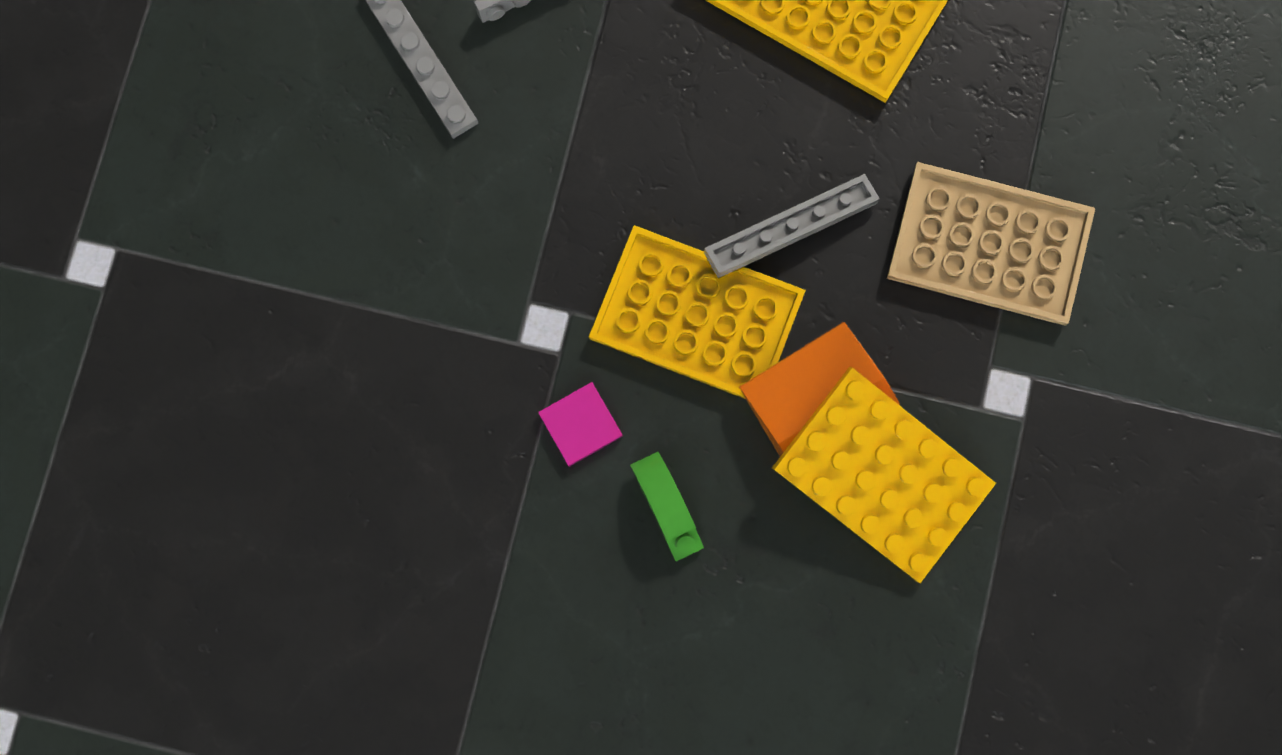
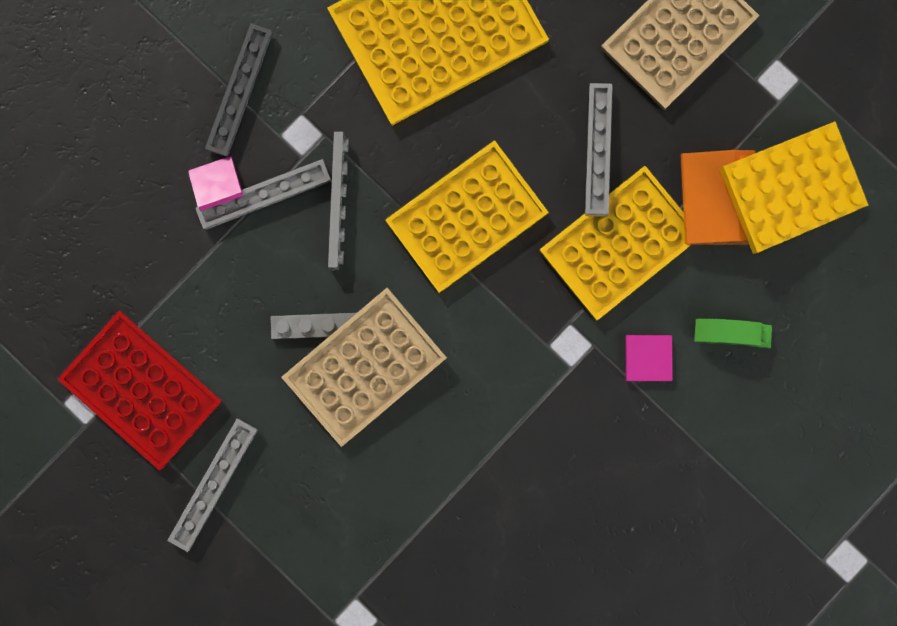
camera: 65 degrees left, 5 degrees up
none -> light grey plate [167,418,258,552]
none -> tan plate [281,287,447,447]
none -> yellow plate [385,140,549,293]

